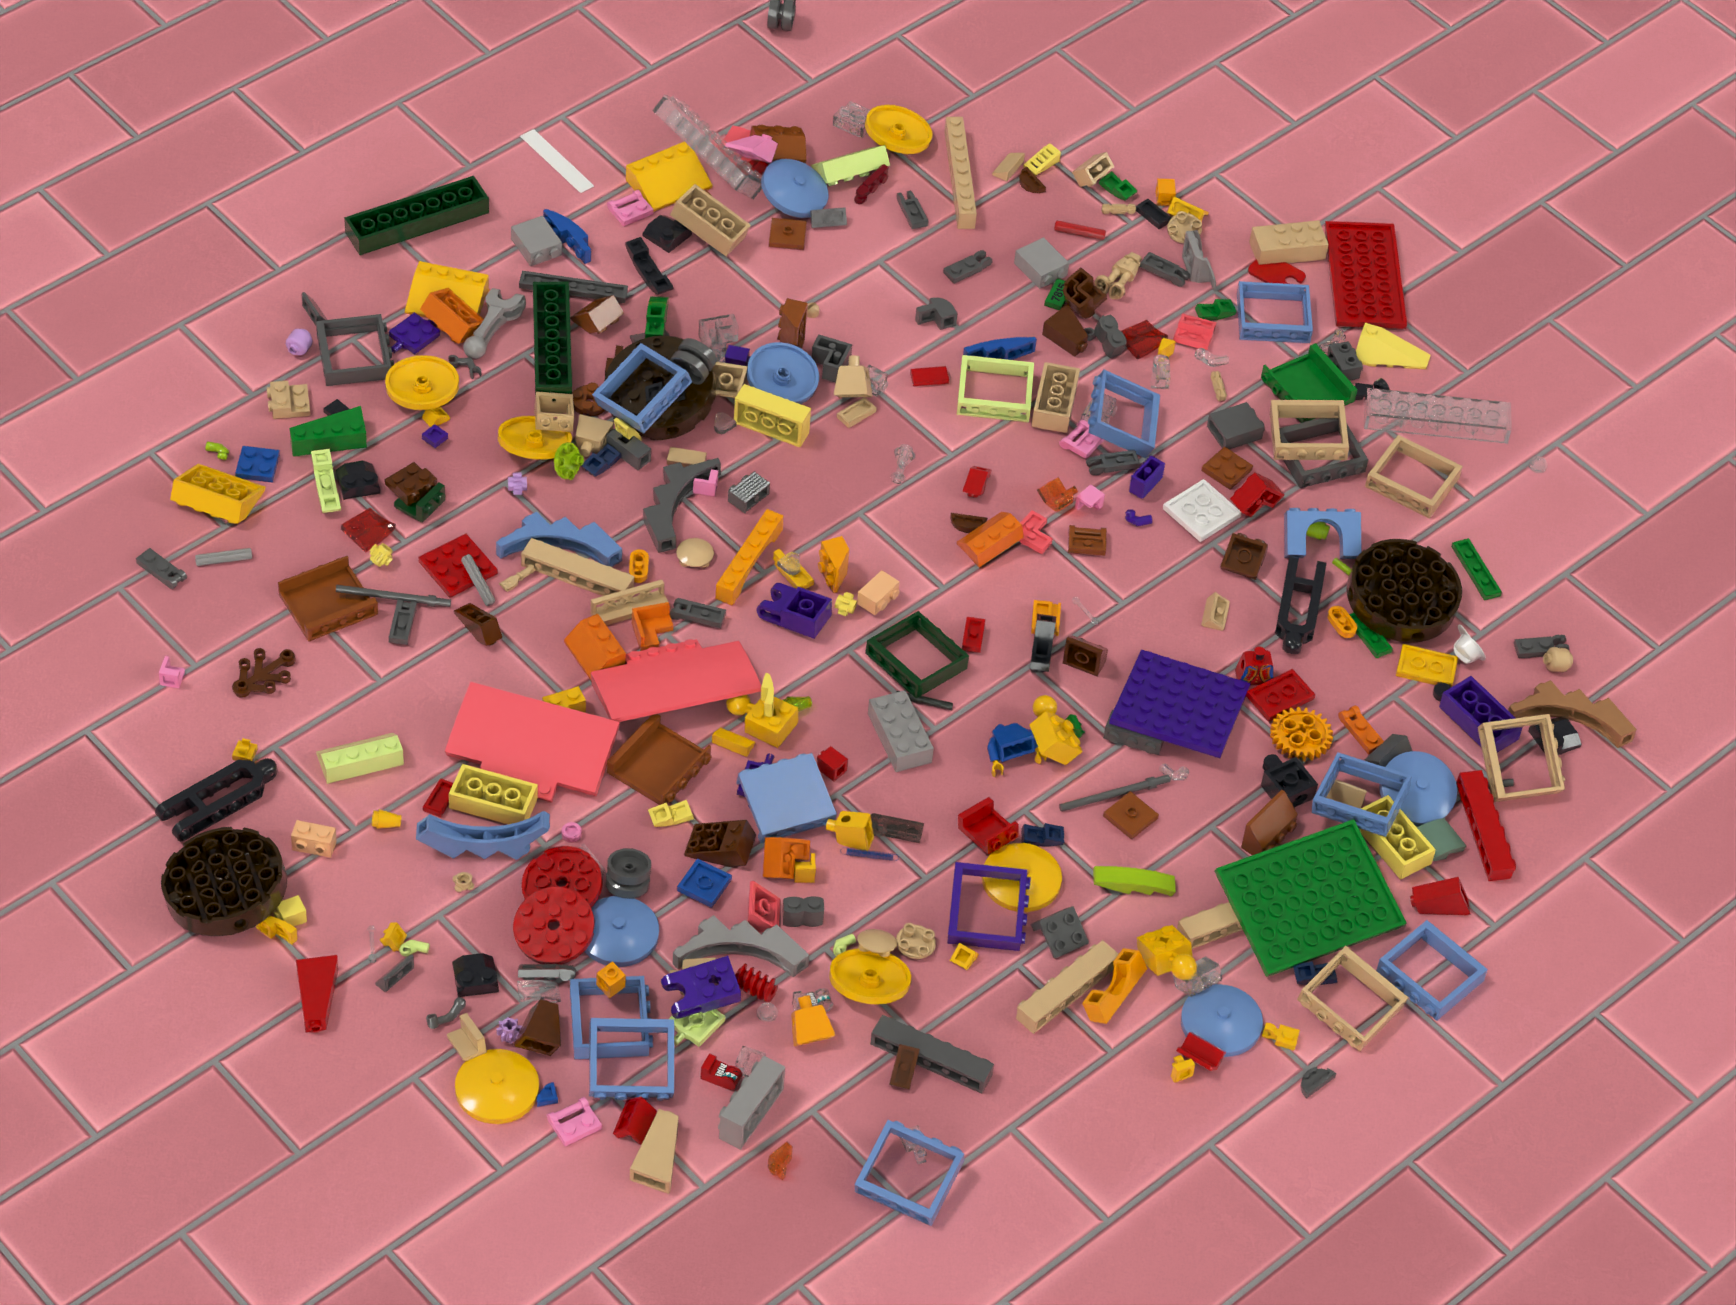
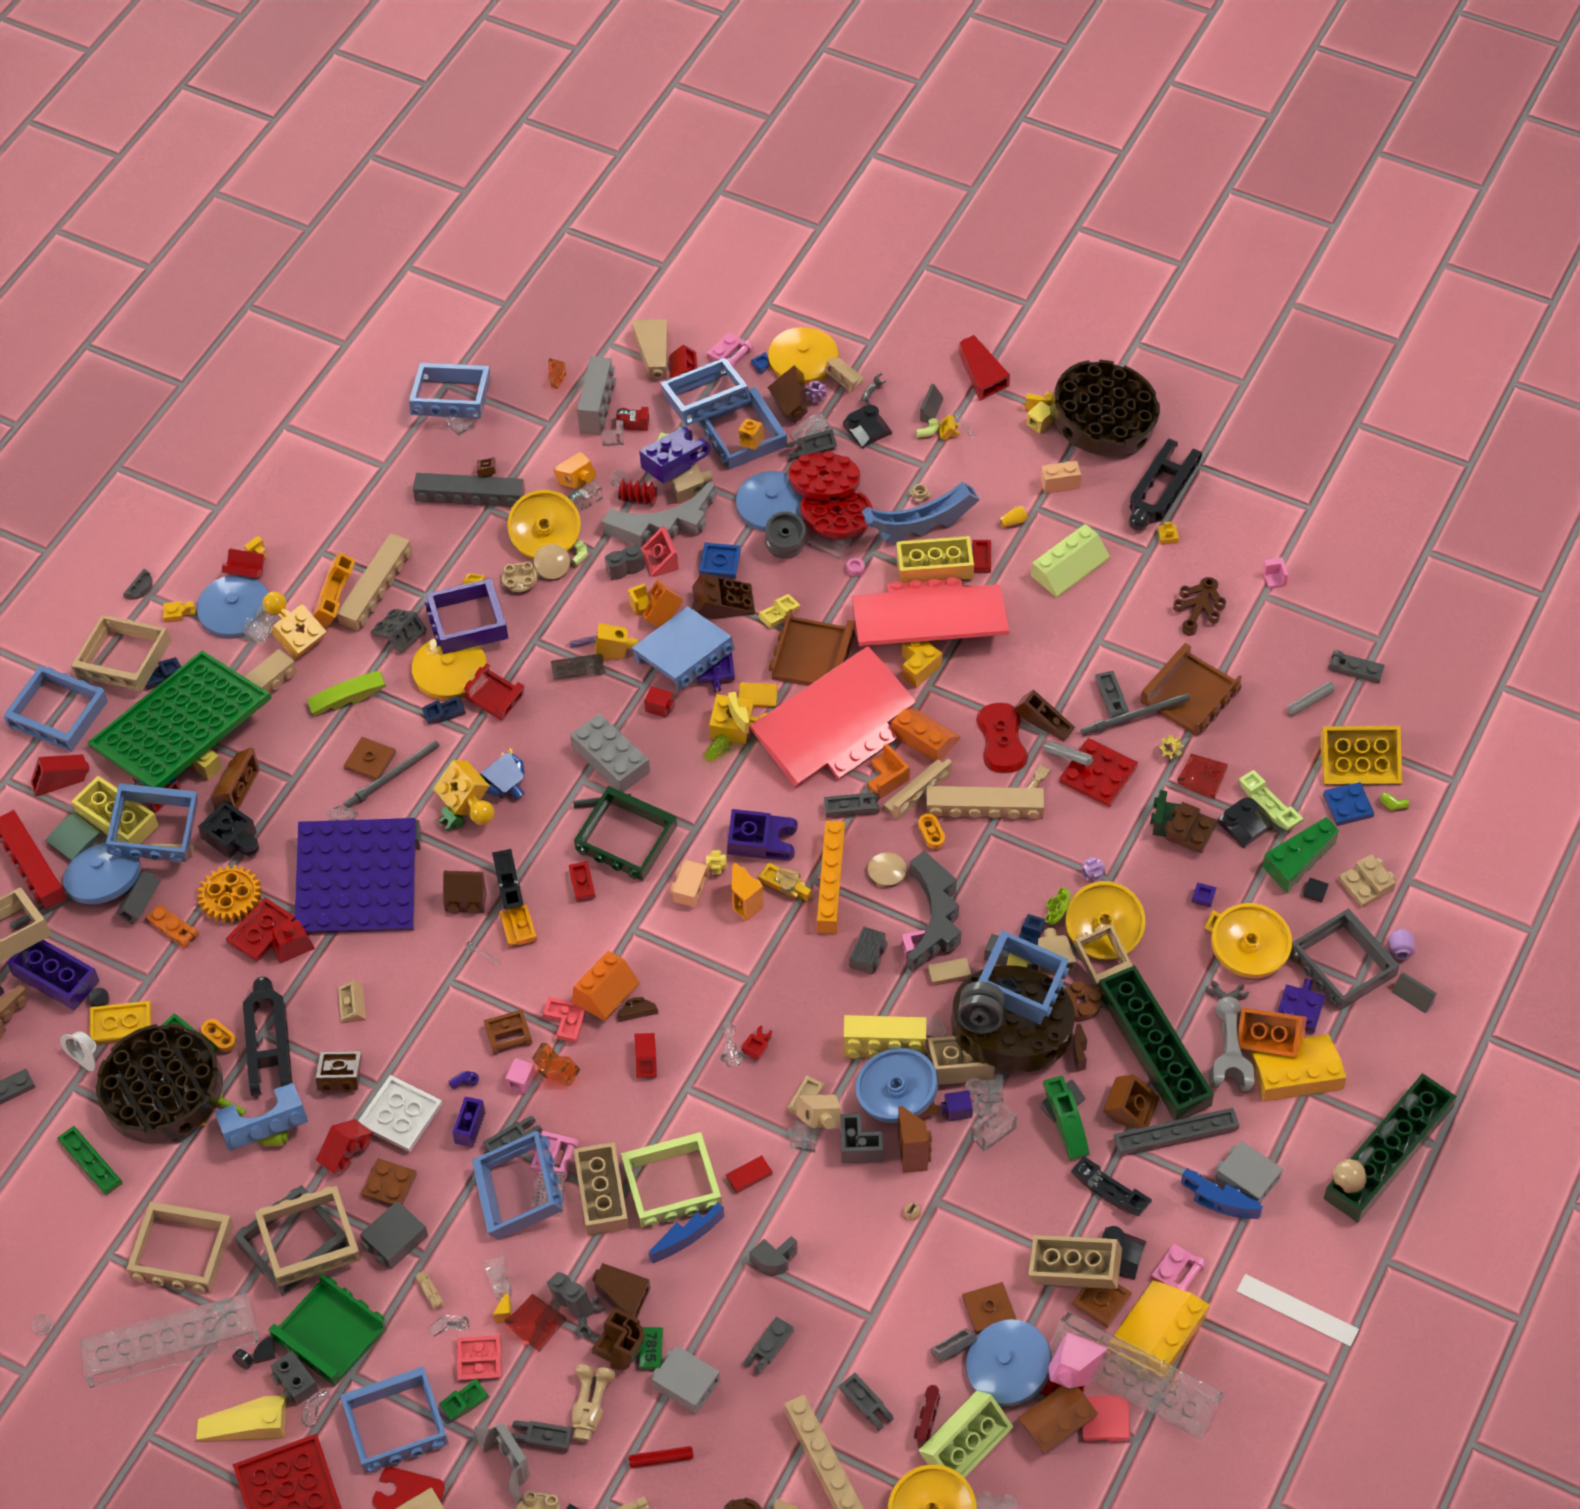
camera: 165 degrees right, 5 degrees up
medium blue arch [496,512,622,567] -> none
none -> red plate [741,1026,772,1061]
none -> red plate [976,703,1028,773]
none -> tan hair [1333,1159,1366,1193]

